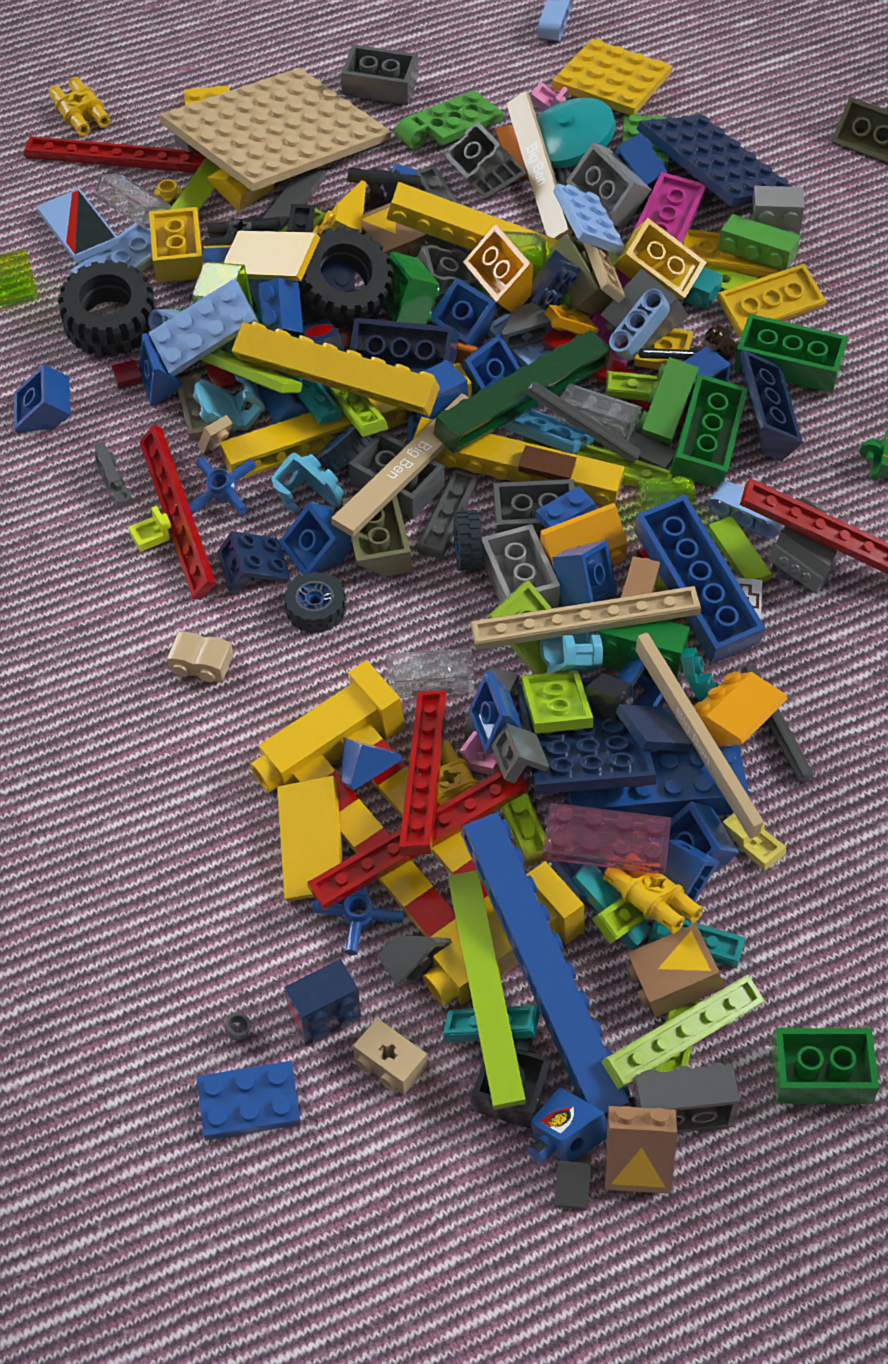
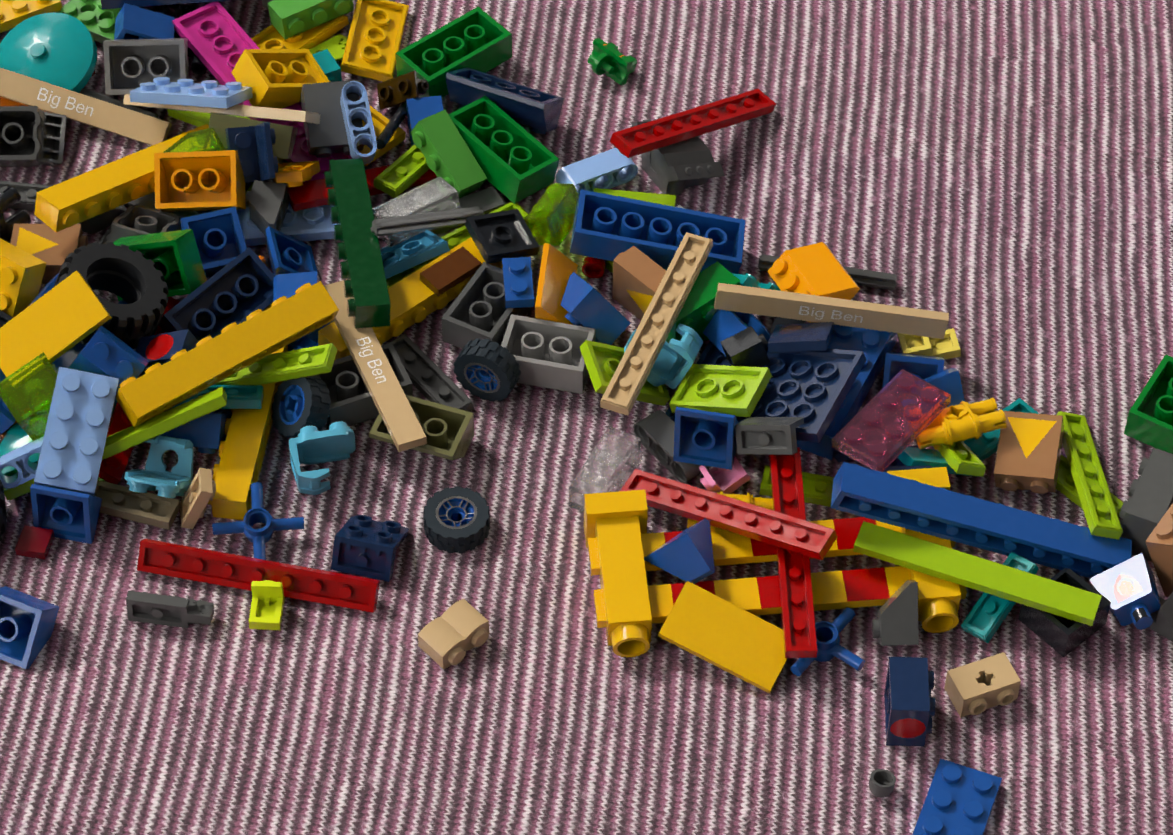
camera: 60 degrees left, 5 degrees down
blue slope [279,502,353,574] -> none
none -> black plate [465,209,540,264]

